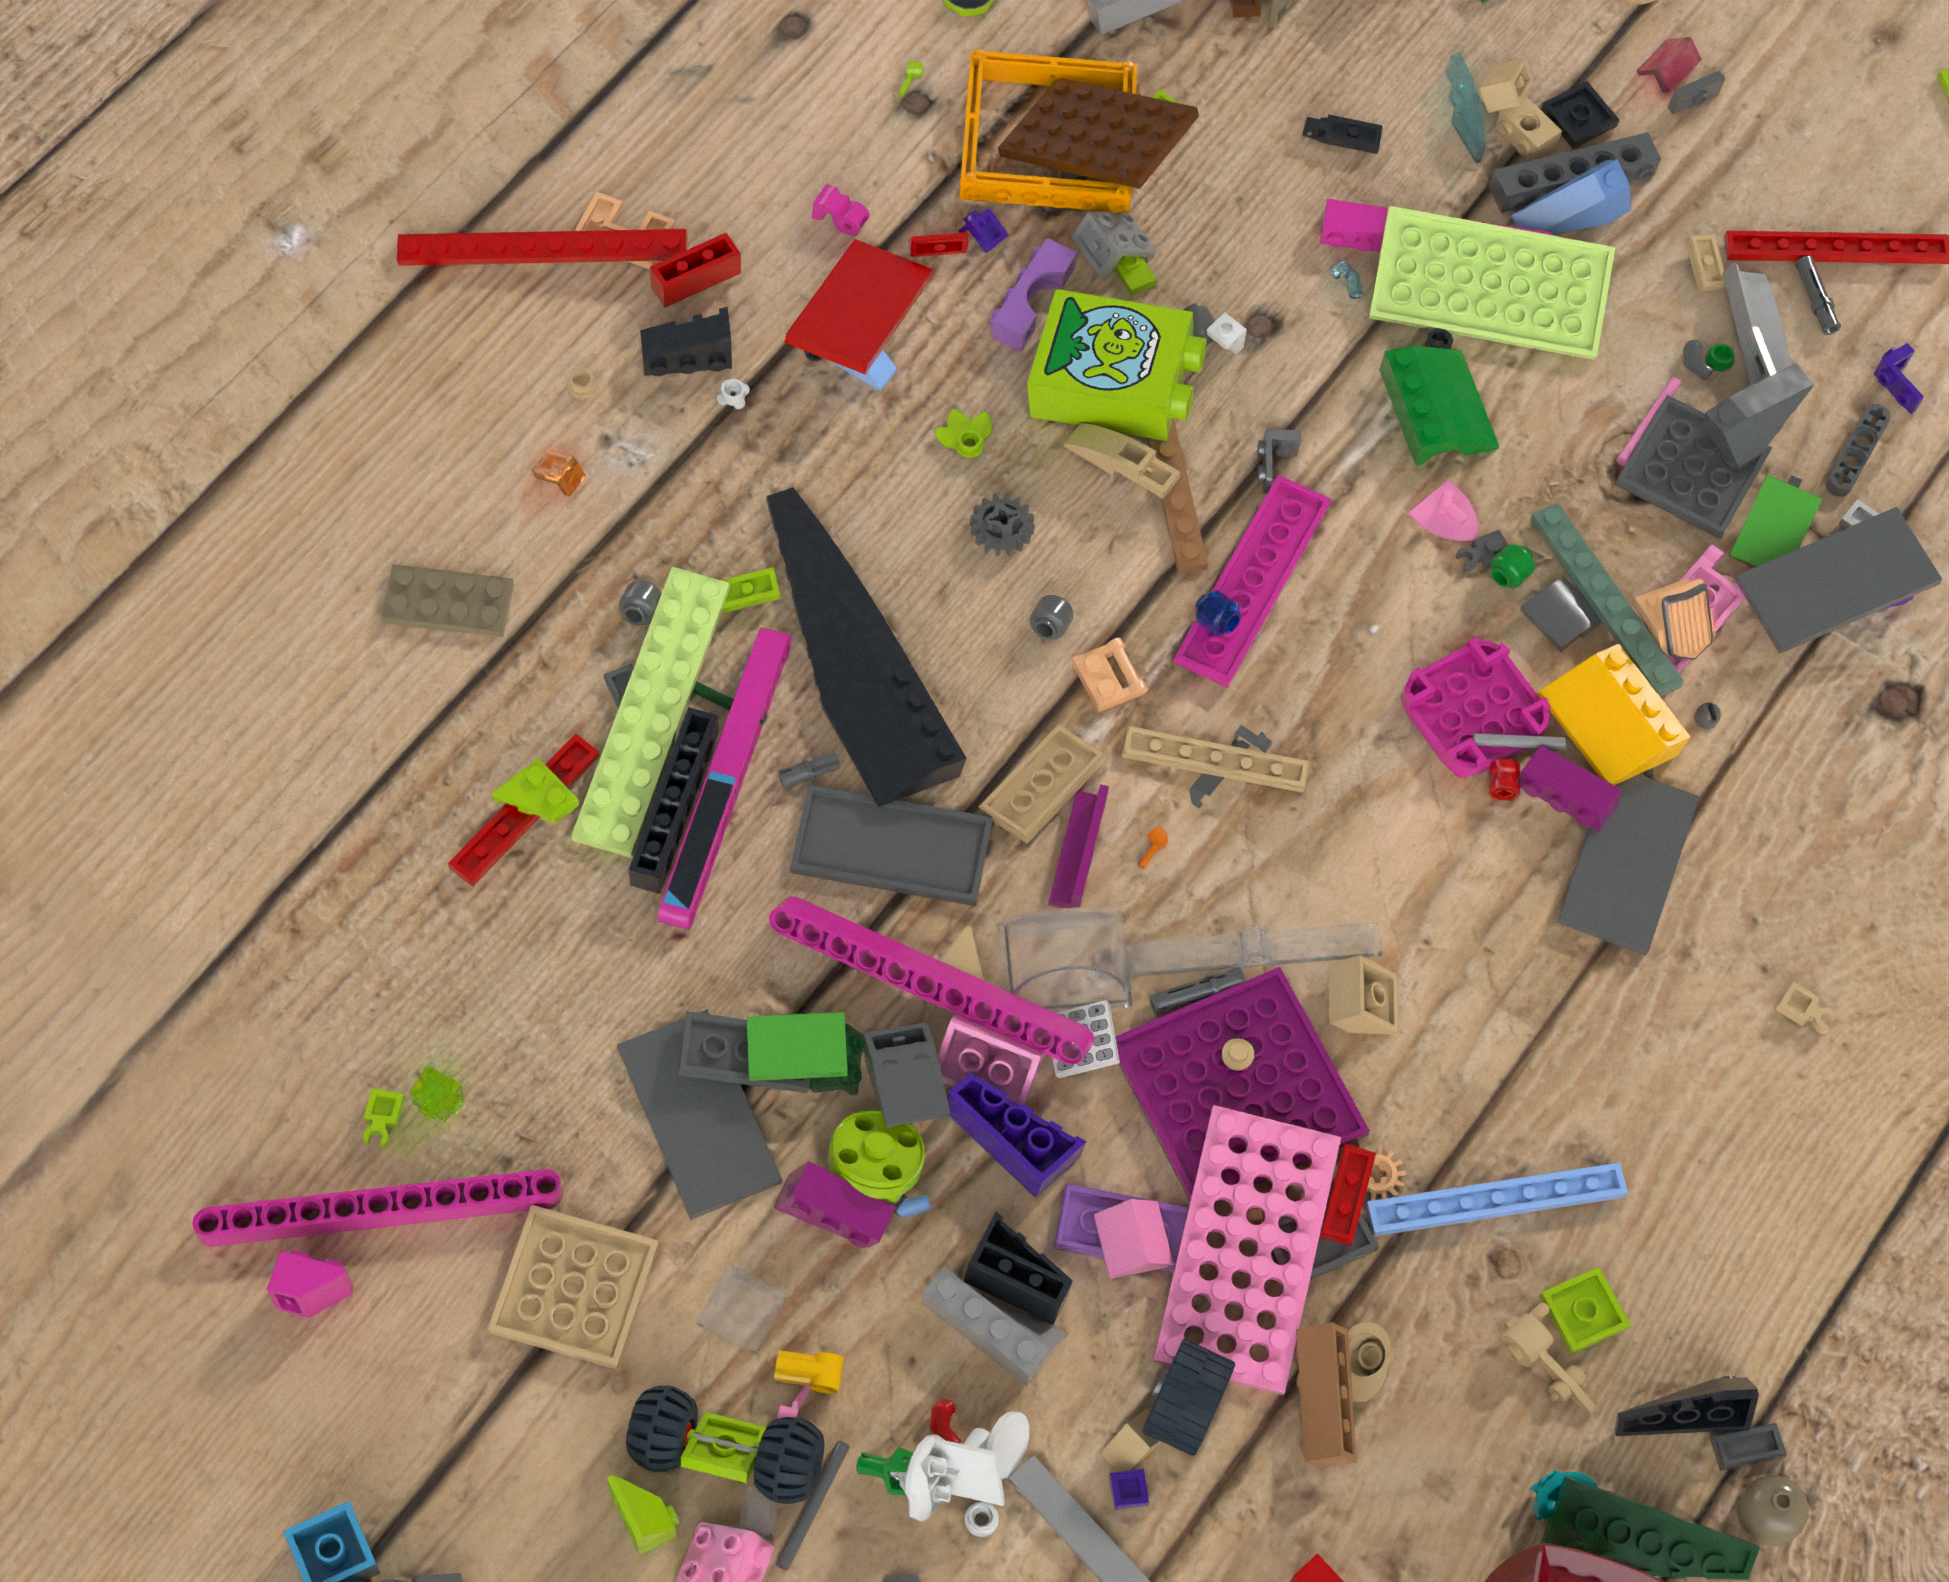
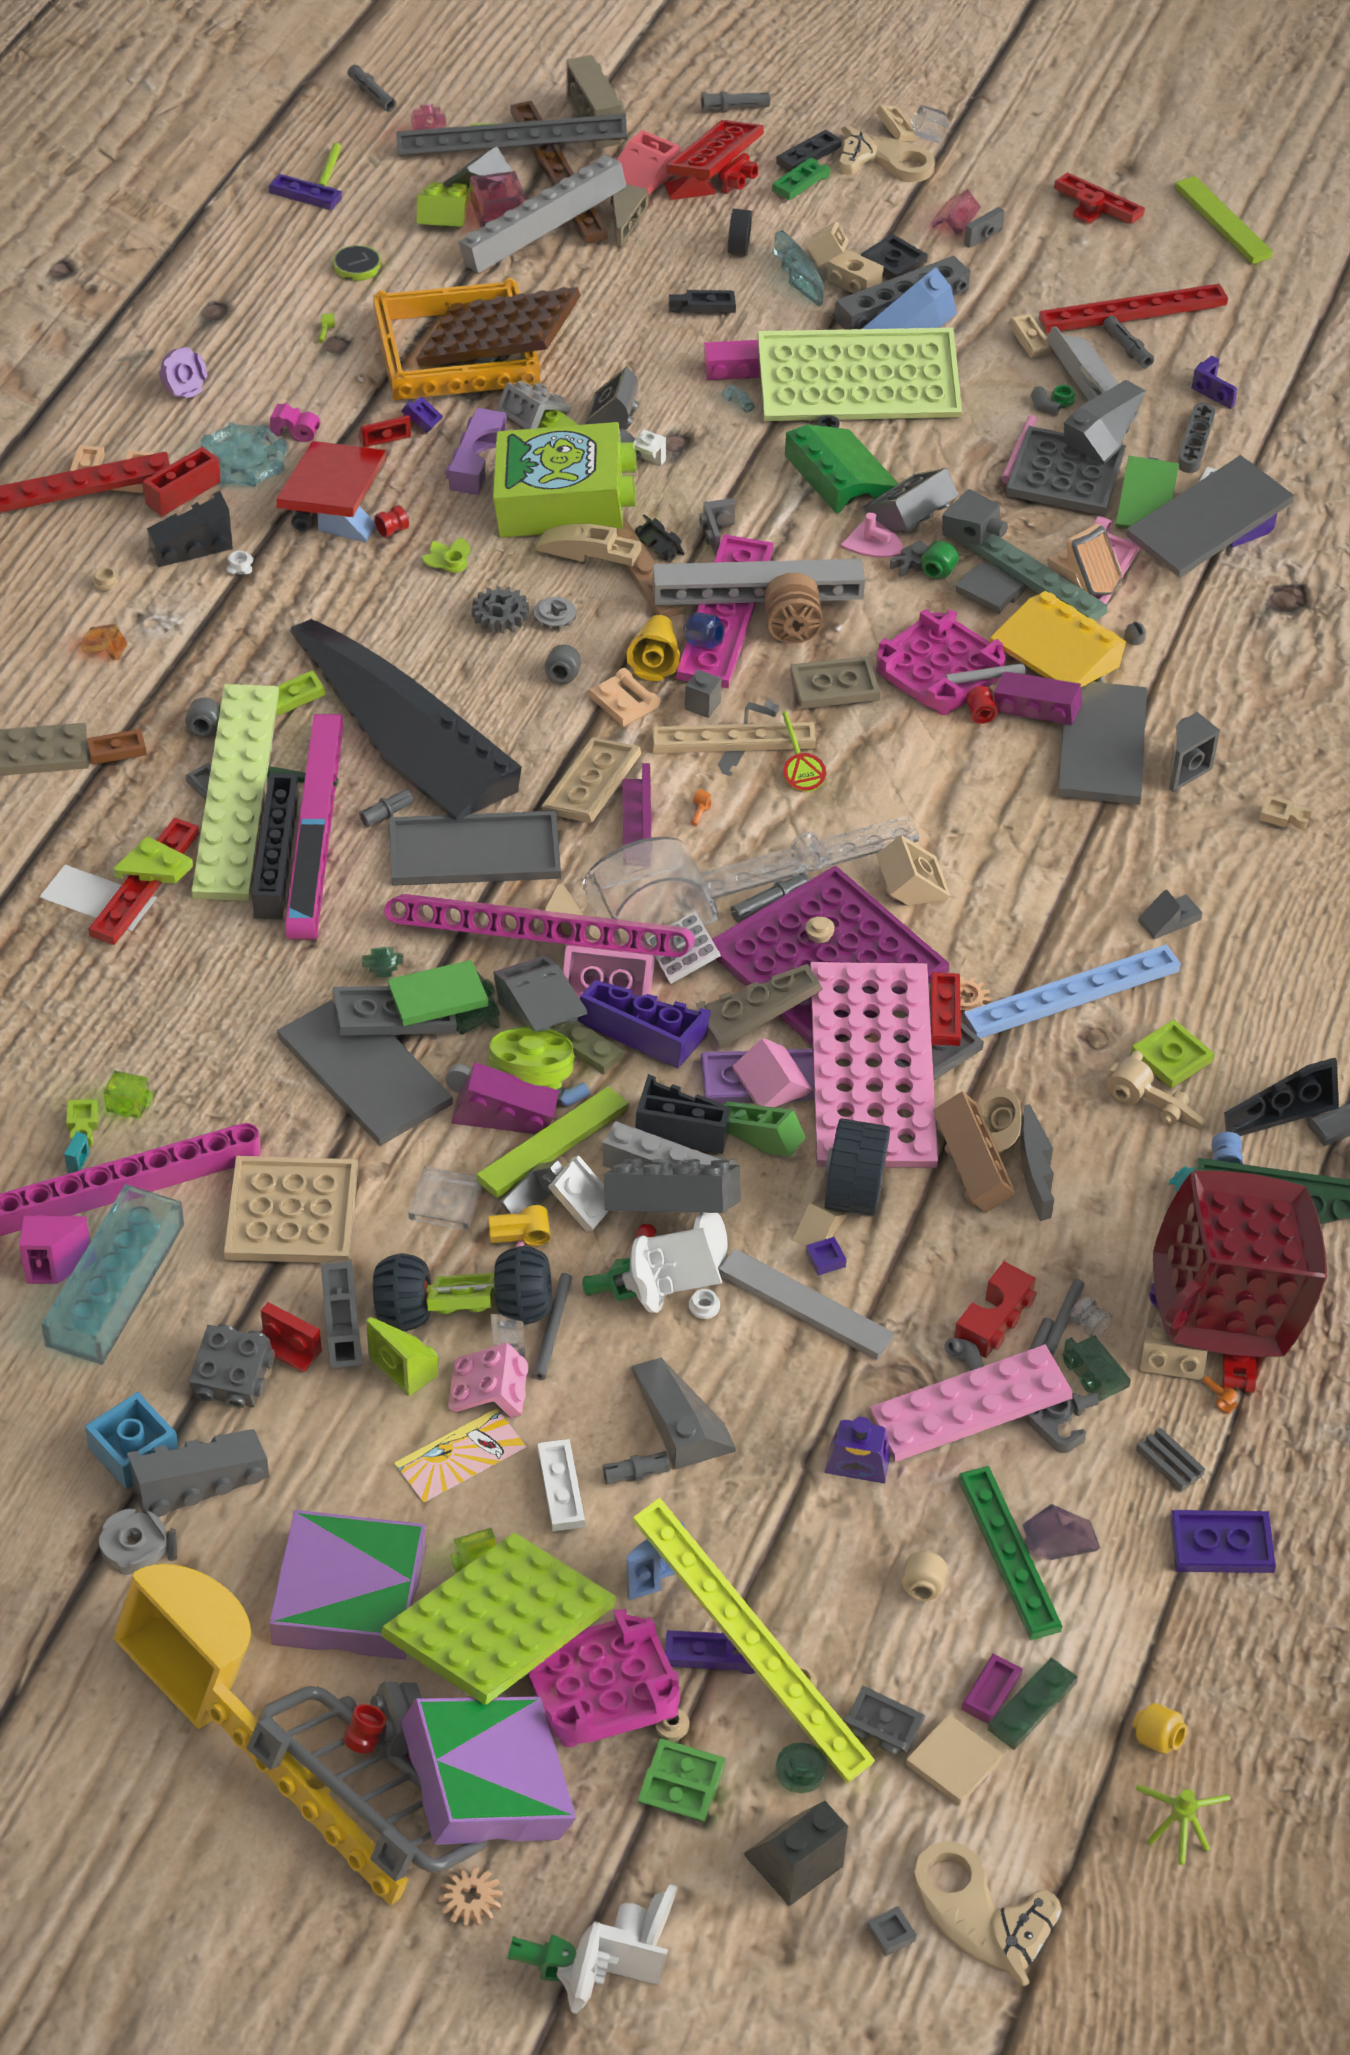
camera: 10 degrees left, 15 degrees down
none -> white sticker [40,865,157,931]
none -> clear light blue brick [41,1184,184,1365]
none -> teal tile [64,1132,90,1173]
none -> dark orange plate [87,729,147,765]
none -> tile [159,347,207,398]
none -> dark grey brick [189,1324,275,1408]
none -> clear light blue plate [200,422,289,487]
none -> red bracket [260,1302,322,1372]
none -> dark grey arch [321,1259,362,1368]
none -> clear green plate [361,947,404,977]
none -> red wheel [374,505,409,538]
none -> light grey tile [445,1064,471,1093]
none -> lime tile [476,1086,629,1198]
none -> flat silver bracket [500,1160,563,1214]
none -> light grey gear [534,597,576,630]
none -> white plate [548,1156,608,1232]
none -> olive plate [550,1020,623,1074]
none -> dark grey brick [585,366,639,430]
none -> dark grey brick [604,1158,741,1213]
none -> yellow cone [627,615,680,681]
none -> black hinge [635,514,685,561]
none -> light grey brick [652,559,865,605]
none -> dark grey brick [685,670,722,718]
none -> dark tan wing [696,964,823,1048]
none -> bright green slope [724,1101,806,1157]
none -> black tyre [728,208,752,255]
none -> medium nougat wheel [764,572,823,644]
none -> piece [782,711,827,792]
none -> dark tan plate [790,656,880,709]
none -> dark grey slope [863,468,958,533]
none -> dark grey torso [942,489,1008,544]
none -> dark grey slope [1020,1104,1055,1221]
none -> red plate [1053,172,1145,224]
none -> dark grey slope [1138,889,1203,940]
none -> dark grey slope [1169,712,1220,792]
none -> medium blue wheel [1211,1132,1243,1164]

